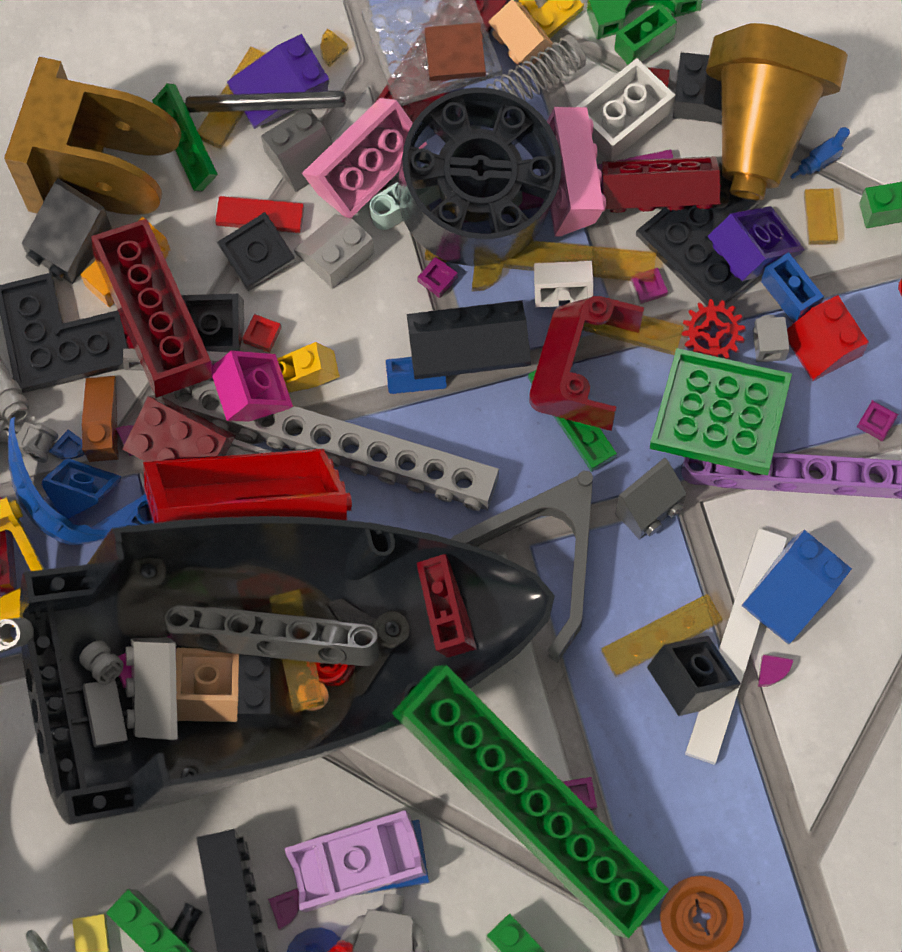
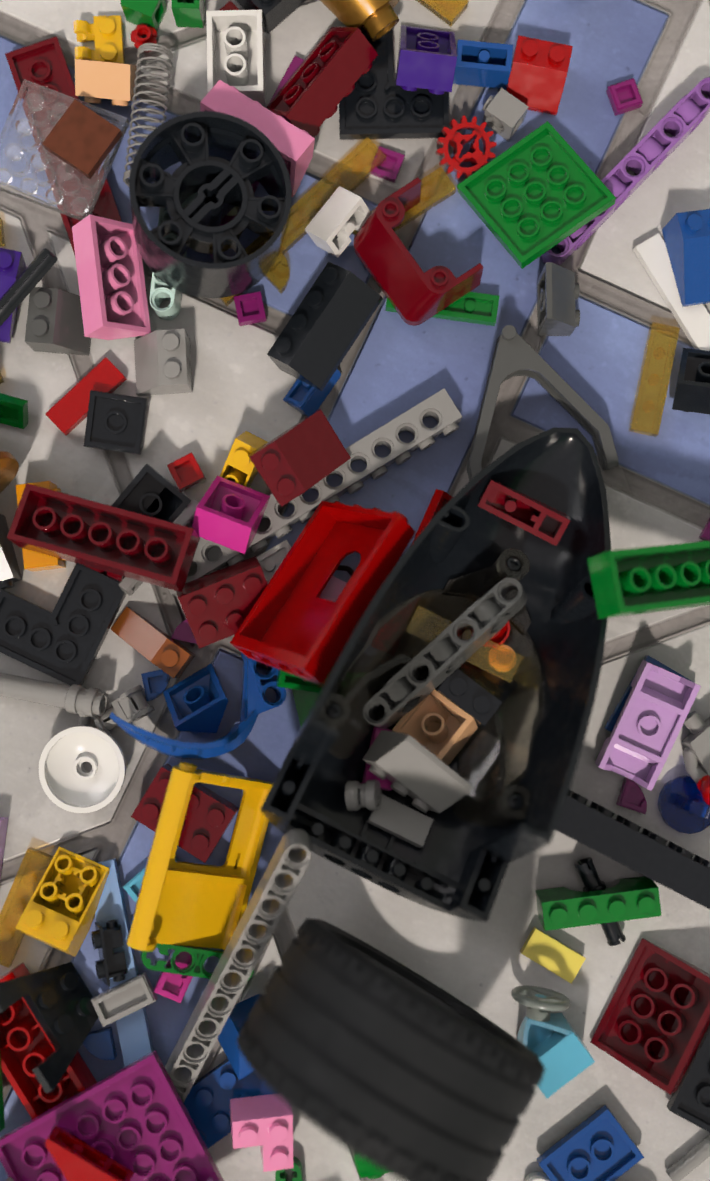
camera: 50 degrees left, 15 degrees up
none -> red plate [131,24,158,52]
none -> dark red slope [247,409,351,507]

